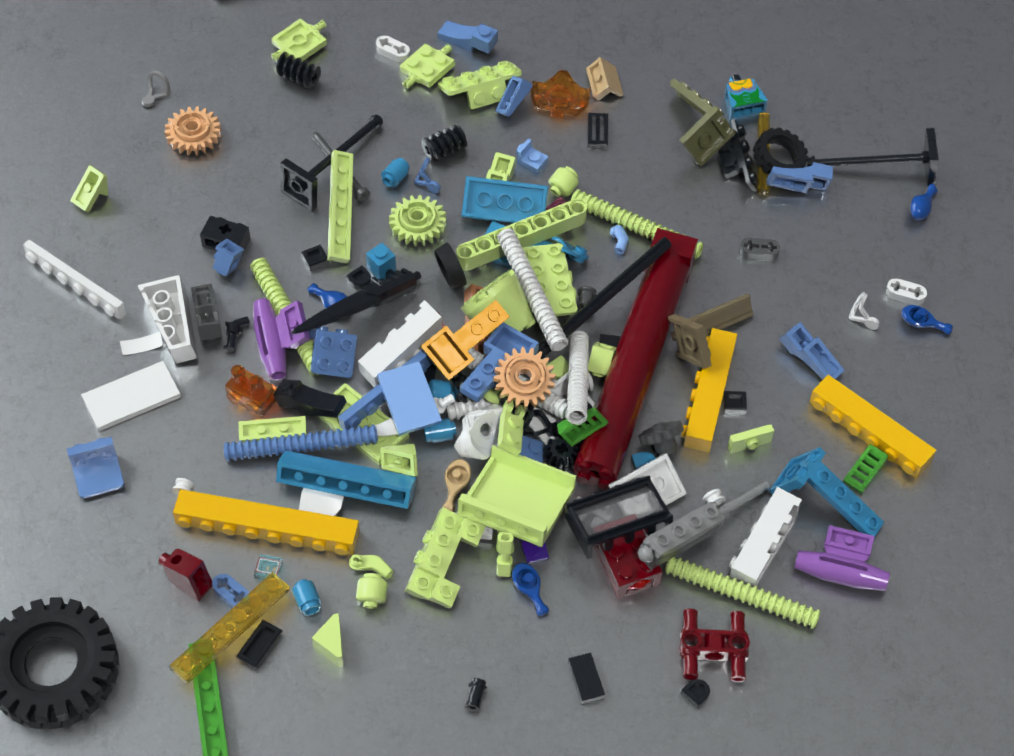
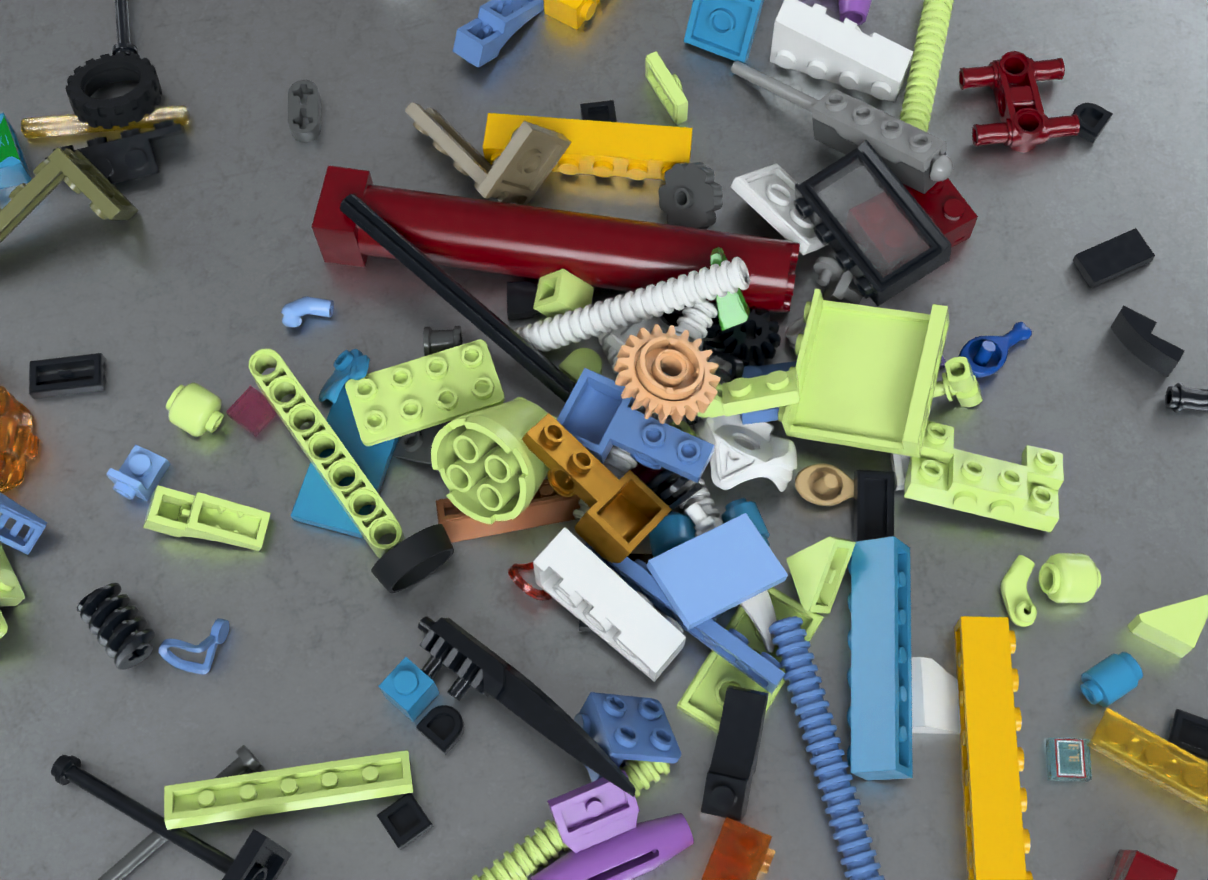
camera: 95 degrees left, 10 degrees up
medium blue beam [212,573,251,611] -> none
yellowish green plate [238,416,307,442] -> none
blue piece [307,283,347,308] -> none
dark azure brick [381,158,410,187] -> none
yellowish green gear [389,195,446,246] -> none
dark azure tile [461,176,548,224] -> none
white piece [497,228,568,351] -> none
yellowish green piece [571,189,704,260] -> none
dark azure tile [631,452,656,470] -> none
white bush [703,489,726,508] -> none
medium blue slope [767,162,833,193] -> none
none -> black tile [854,470,894,542]
none -> black slope [1111,305,1185,377]

